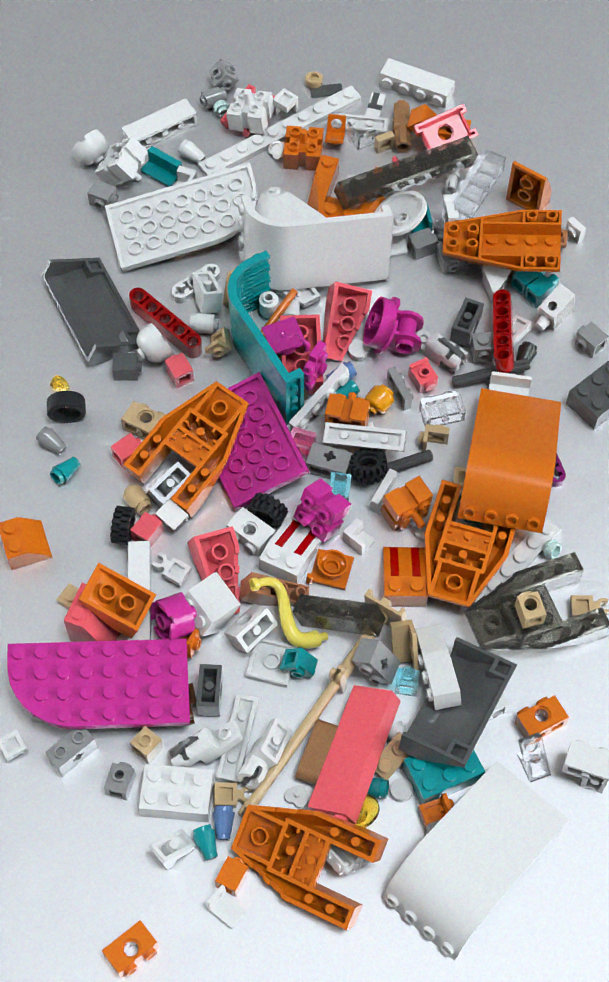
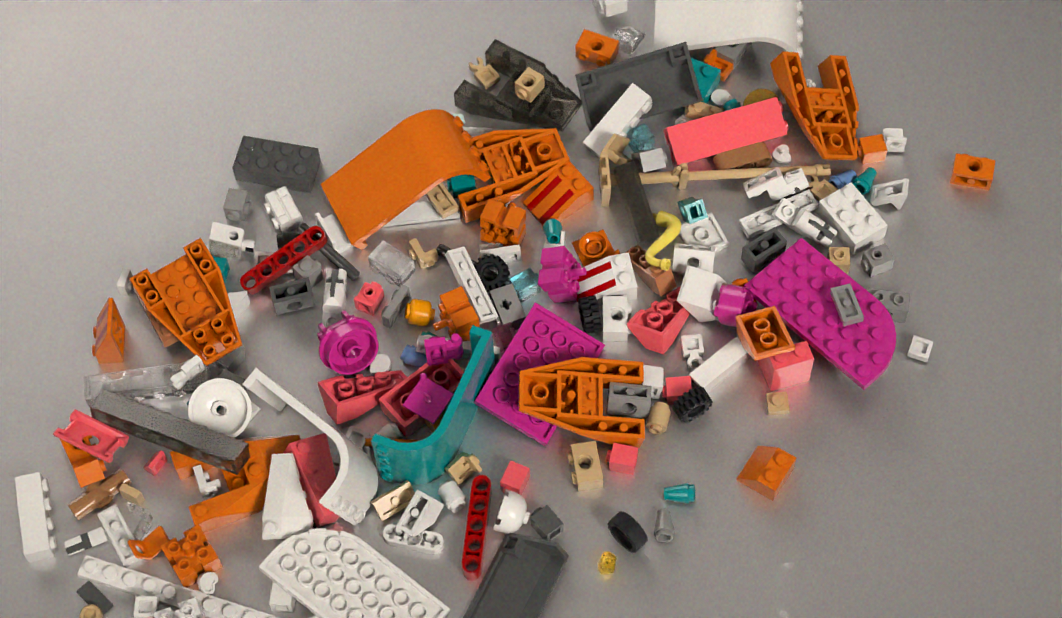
camera: 125 degrees left, 0 degrees up
none -> white brick [263,186,303,232]
none -> teal cone [543,219,562,244]
none -> light grey plate [830,284,864,326]

